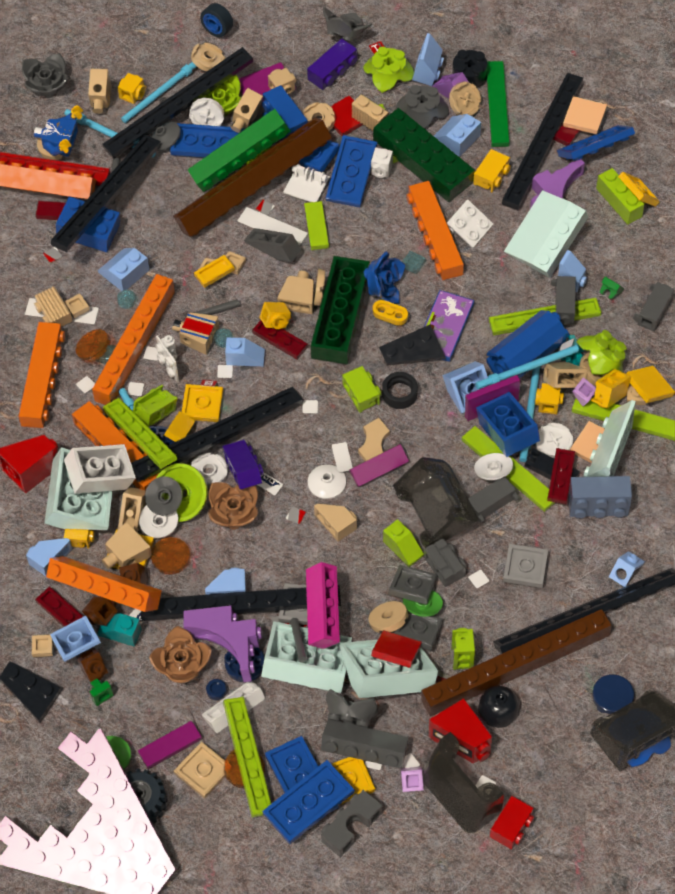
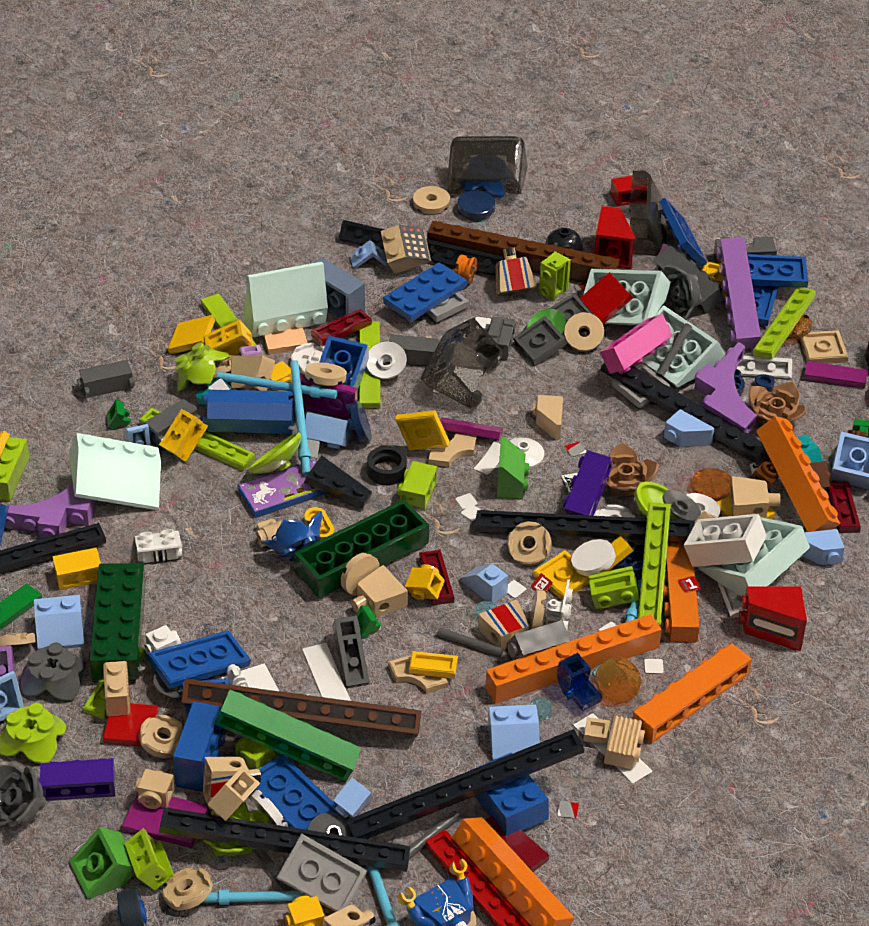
camera: 140 degrees left, 15 degrees down
lime tile [304,201,329,250] -> none
lime slope [383,519,424,567] -> none
clear light blue tile [402,251,426,274] -> none
orange brick [406,181,464,280] -> none
none -> bright green slope [69,827,135,899]
none -> lime hinge [124,828,174,890]
none -> yellow hinge [159,409,208,462]
none -> tan brick [208,767,260,821]
none -> lime dish [247,431,301,474]
none -> tan piece [256,518,281,548]
none -> light grey tile [276,834,367,912]
none -> medium azure bar [290,360,311,476]
none -> tan tile [305,363,347,386]
none -> light blue slope [333,778,372,818]
none -> dark blue tile [346,401,372,444]
none -> green tile [355,605,382,638]
none -> tan slope [381,225,431,274]
none -> blue plate [383,262,467,322]
none -> yellow tile [395,410,450,451]
none -> tan tile [413,186,450,214]
none -> orange wheel [454,254,477,284]
none -> white sticker [456,493,478,509]
none -> torso [496,248,537,296]
none -> bright green slope [497,437,529,499]
none -> tan tile [507,521,552,566]
none -> brick [507,620,571,660]
none -> tan tile [529,589,546,630]
none -> clear blue brick [557,652,602,711]
none -> white tile [571,539,616,576]
none -> blue plate [659,198,708,267]
none -> red sticker [678,576,701,592]
none -> medium lavender brick [717,237,761,349]

